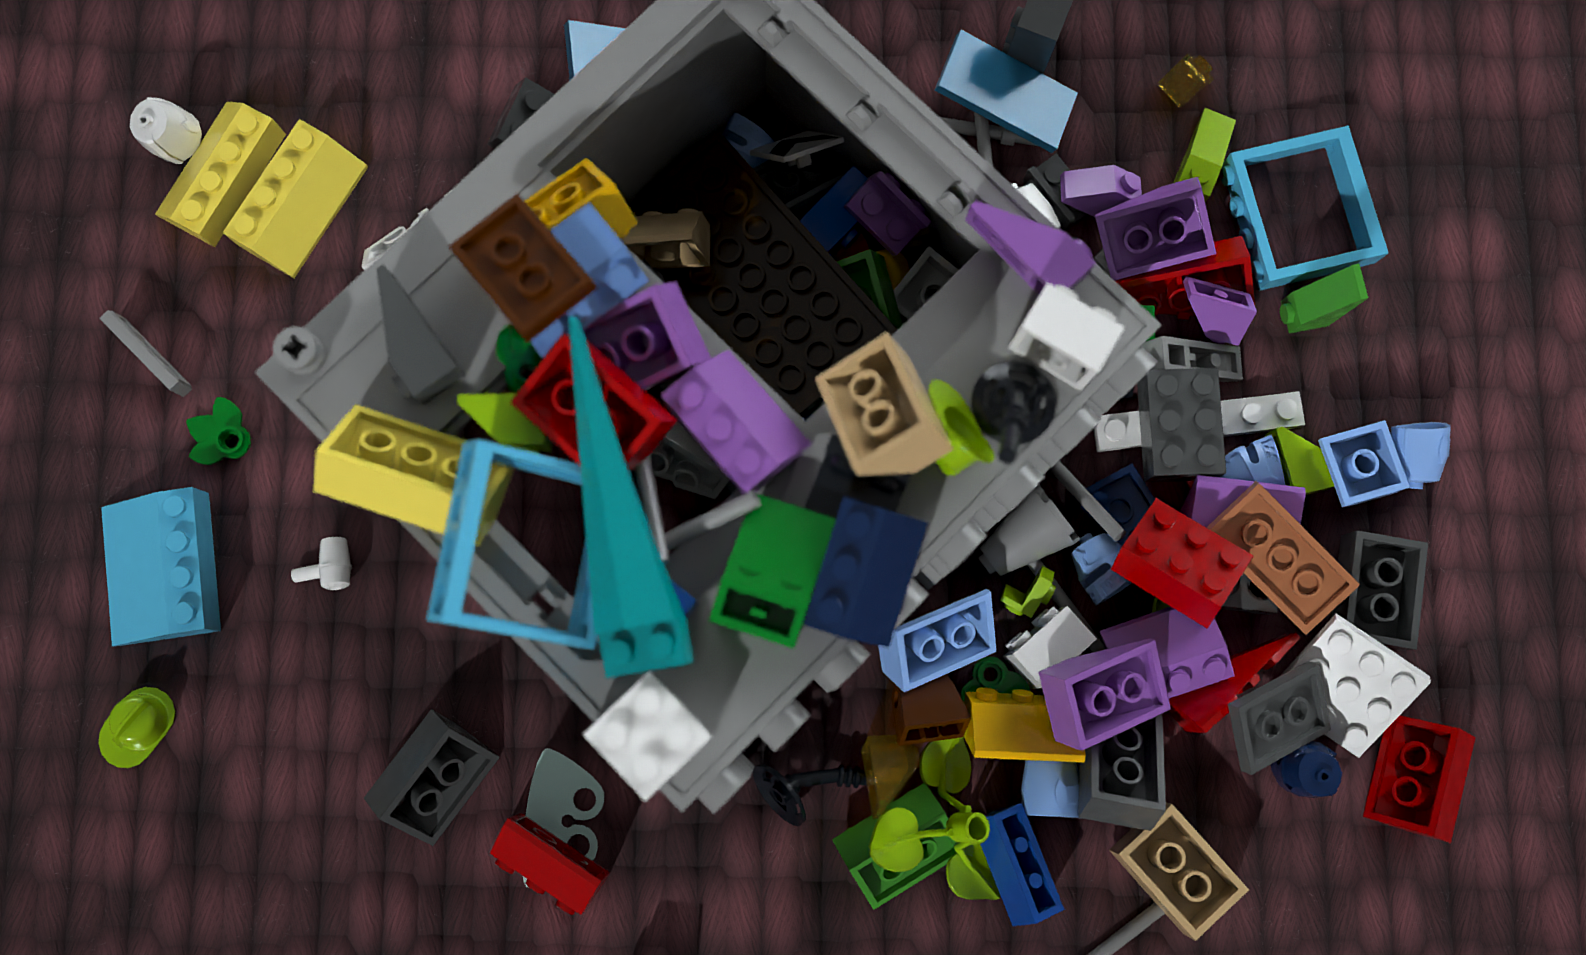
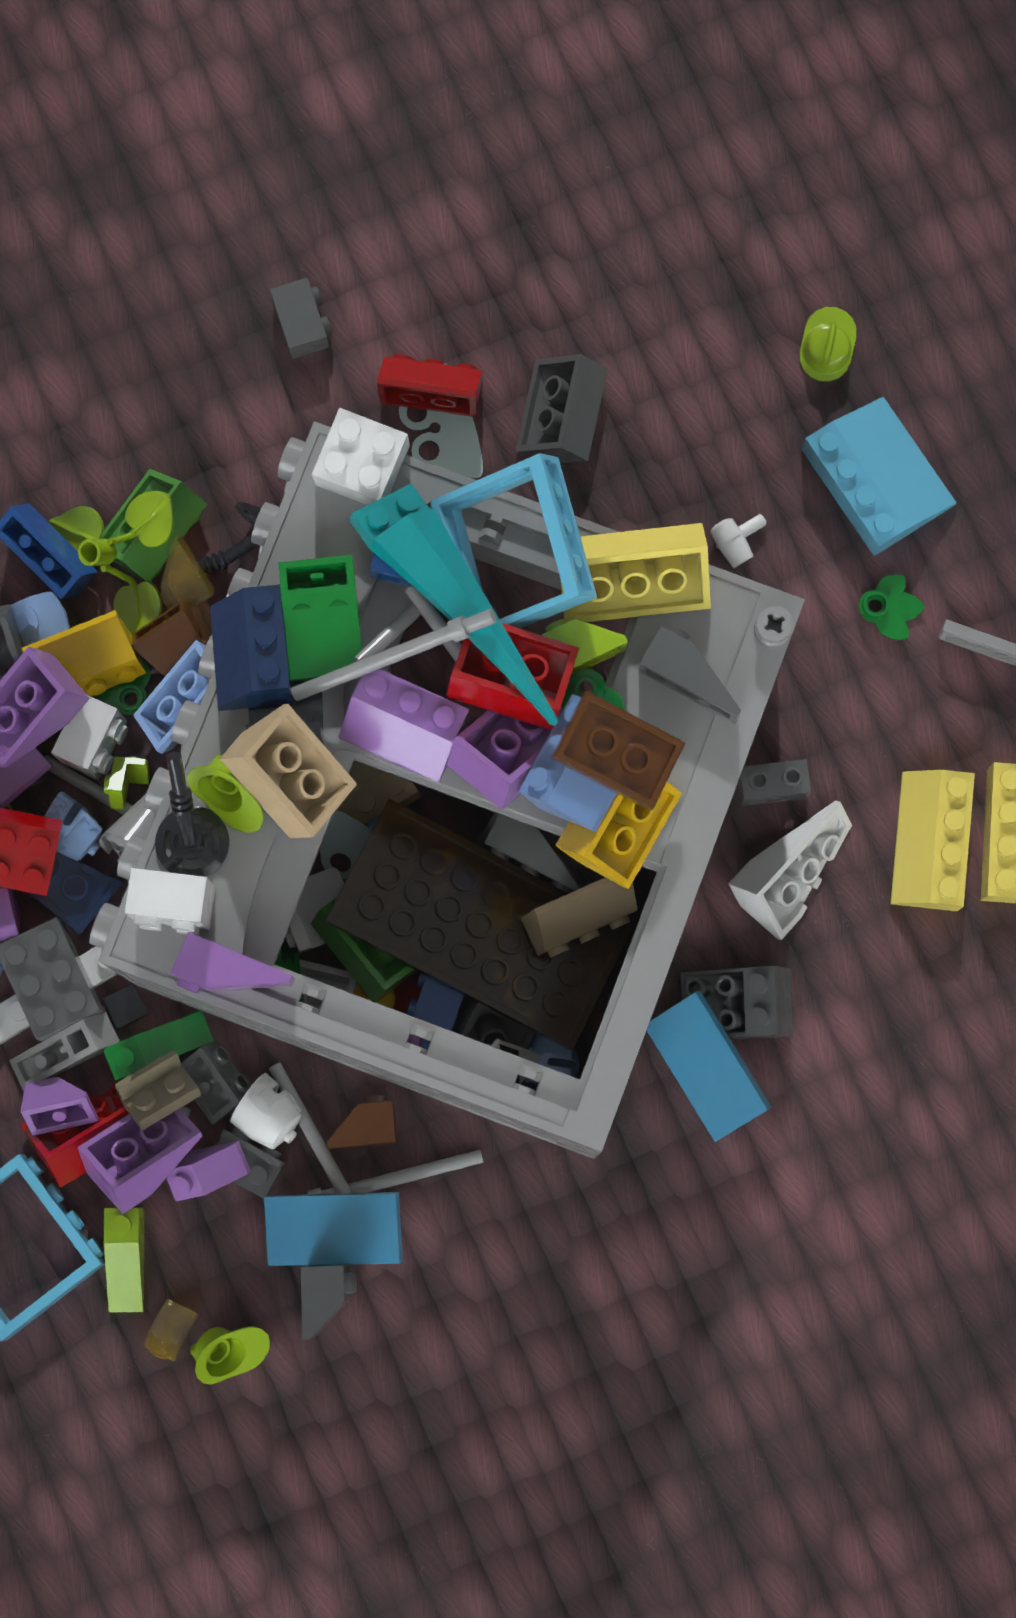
camera: 160 degrees right, 0 degrees up
light grey bar [1049,461,1126,541] -> none
none -> dark tan bracket [115,1050,201,1131]
none -> lime piece [190,1326,270,1385]
none -> light grey bar [291,608,497,701]

